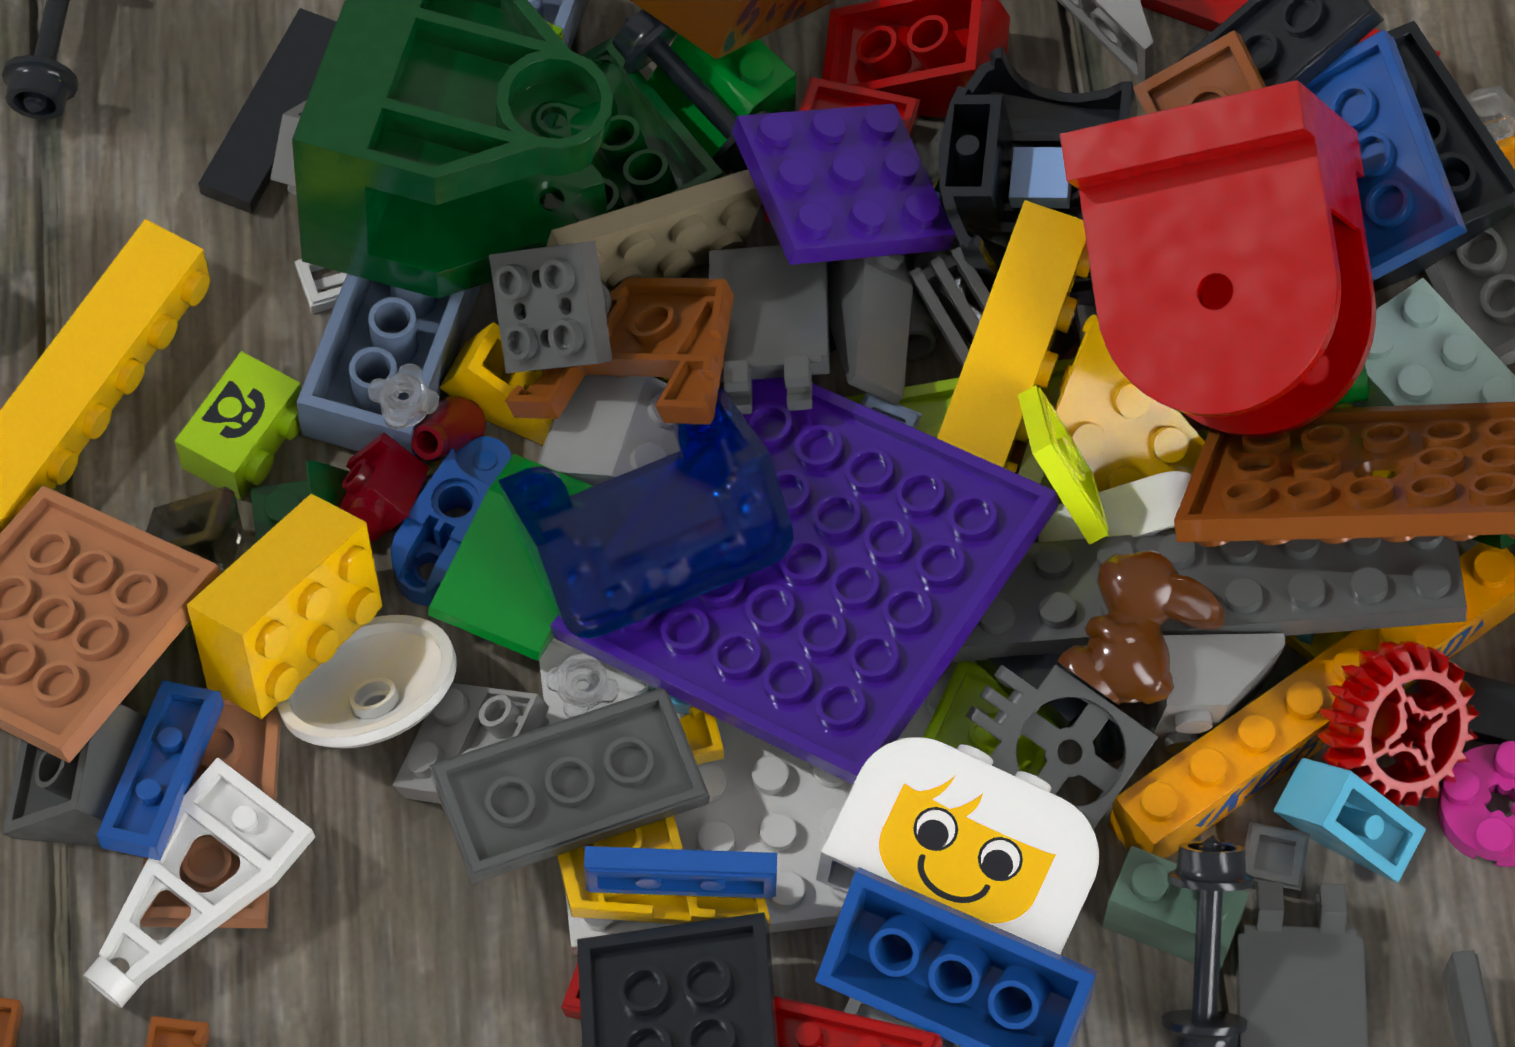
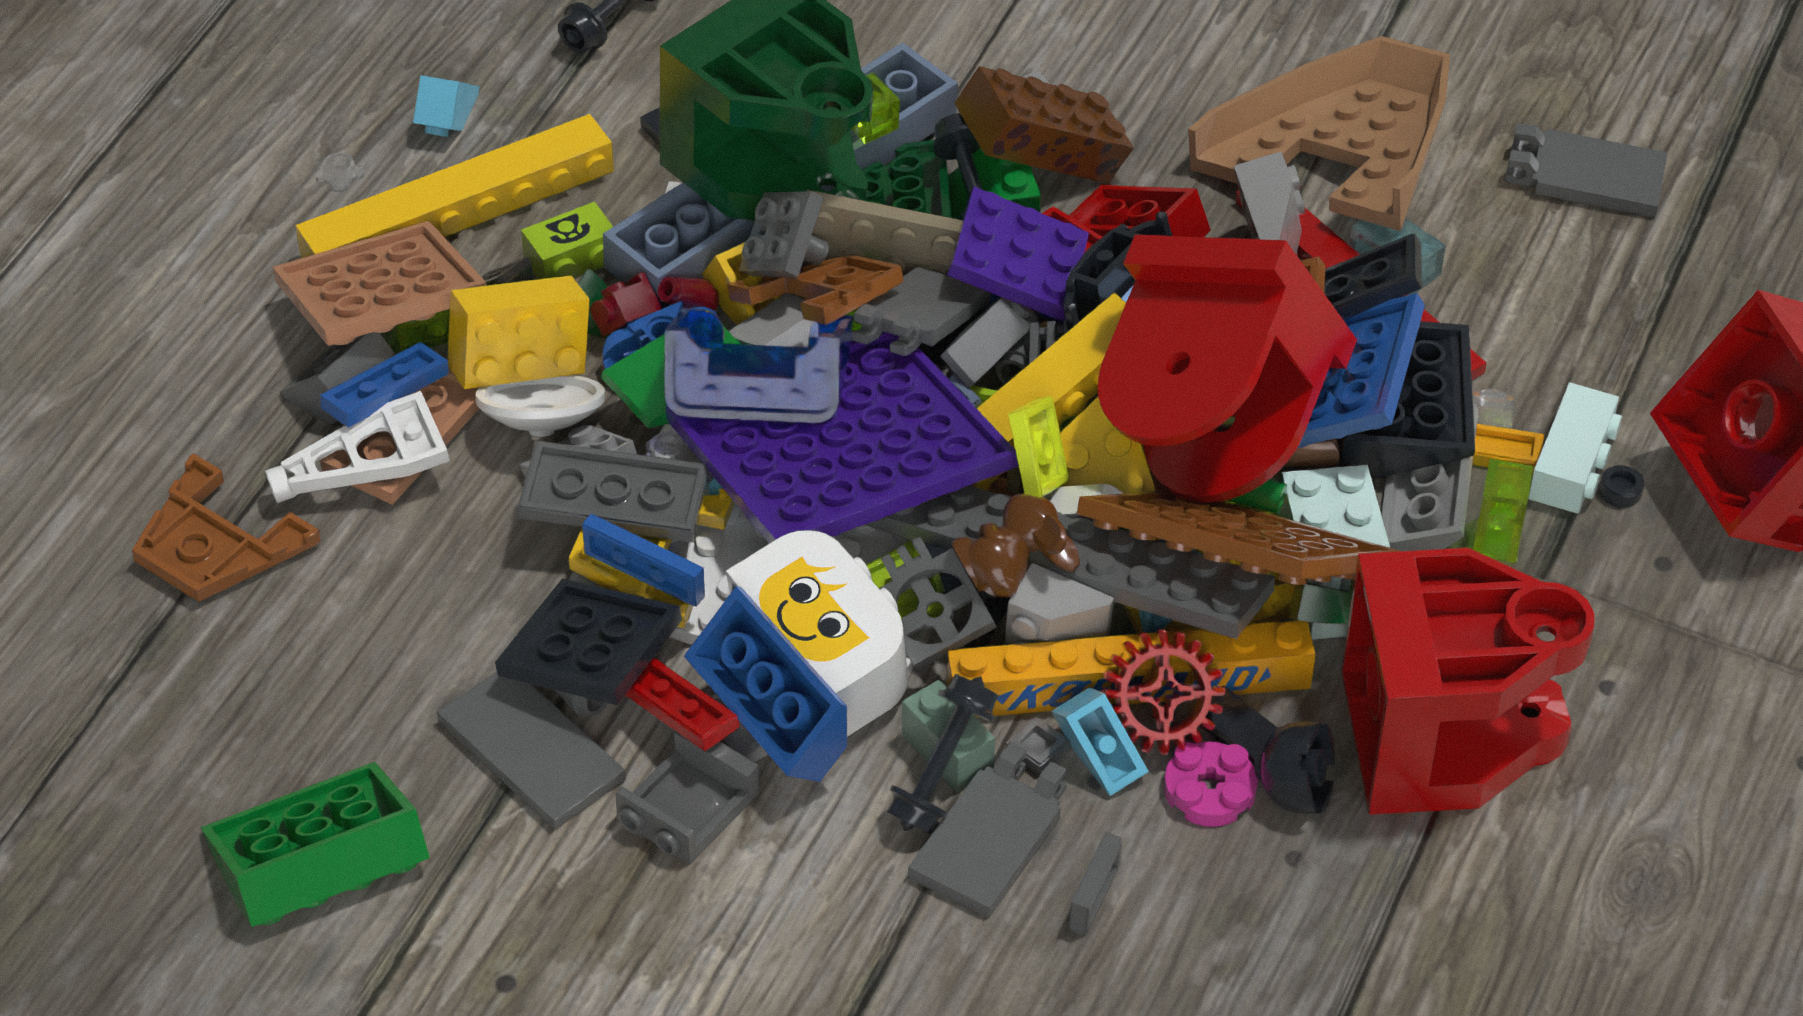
camera: 30 degrees right, 15 degrees down
clear plate [368,364,439,429] -> none

